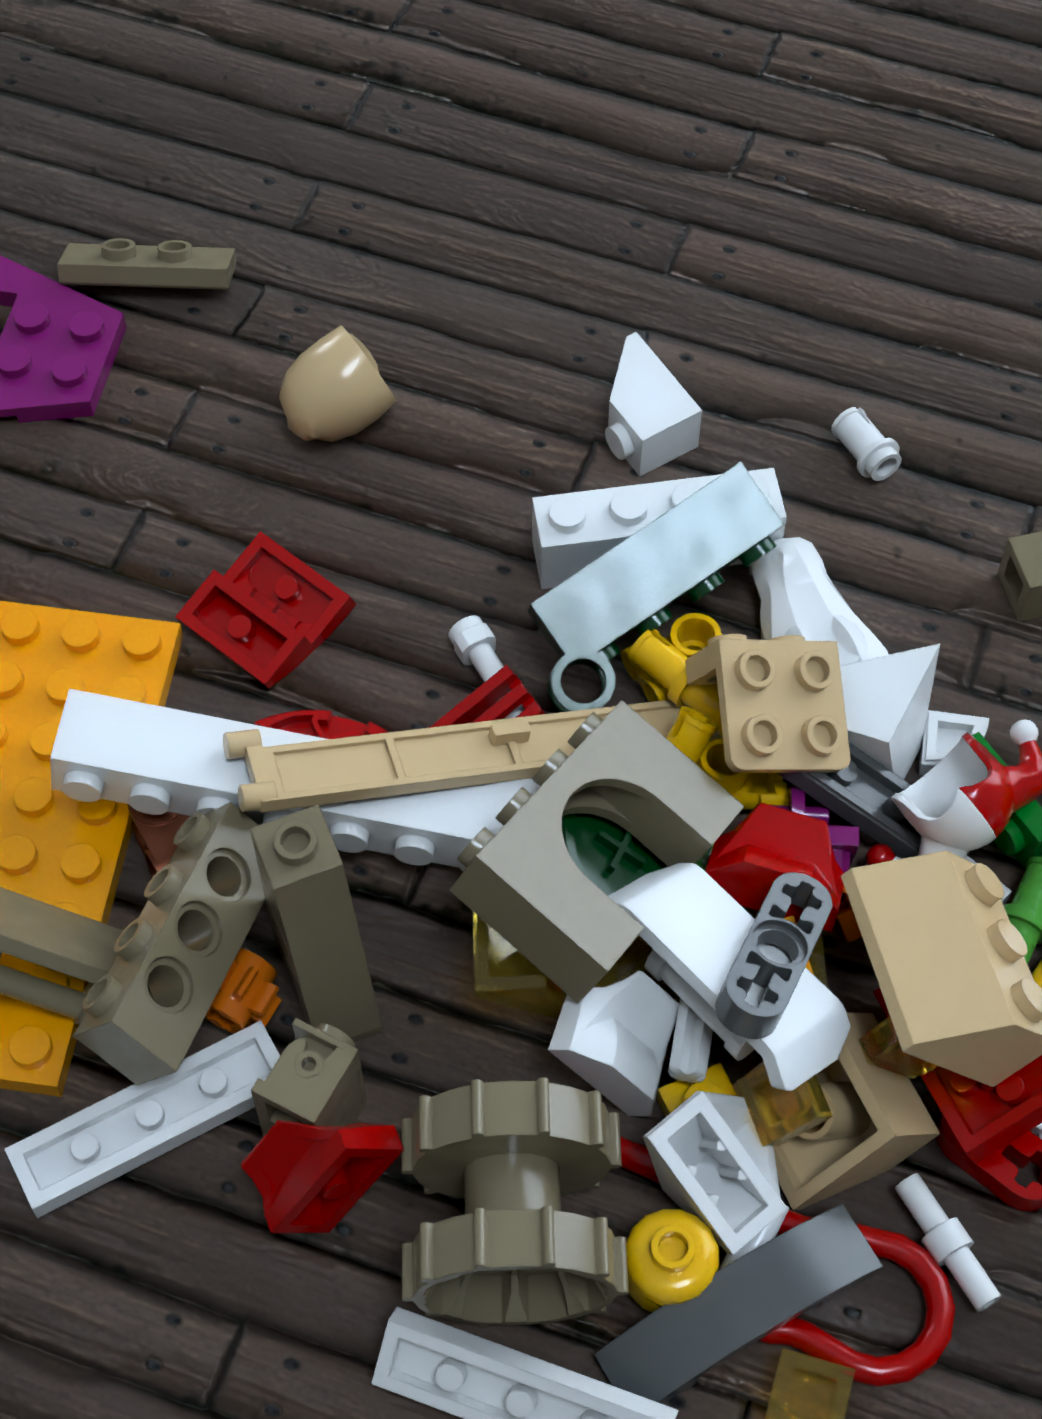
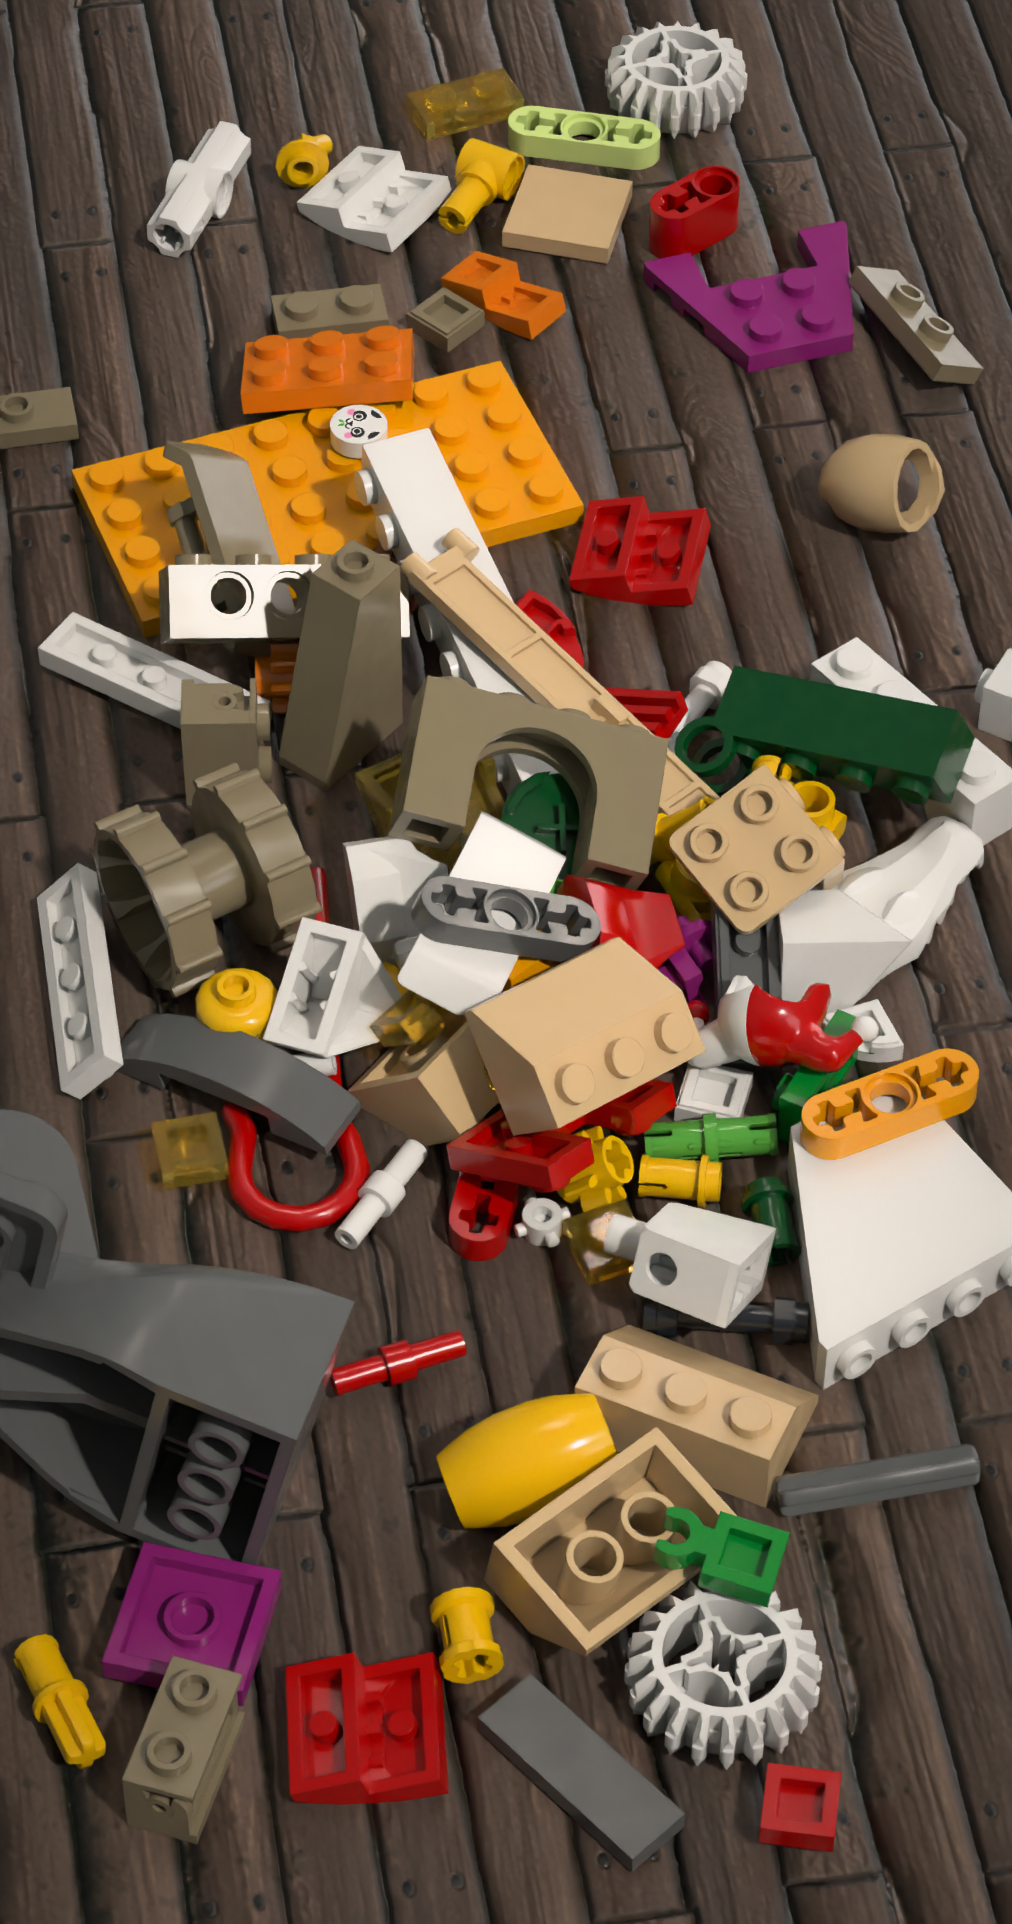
camera: 60 degrees right, 10 degrees down
red slope [241,1120,404,1233] -> none

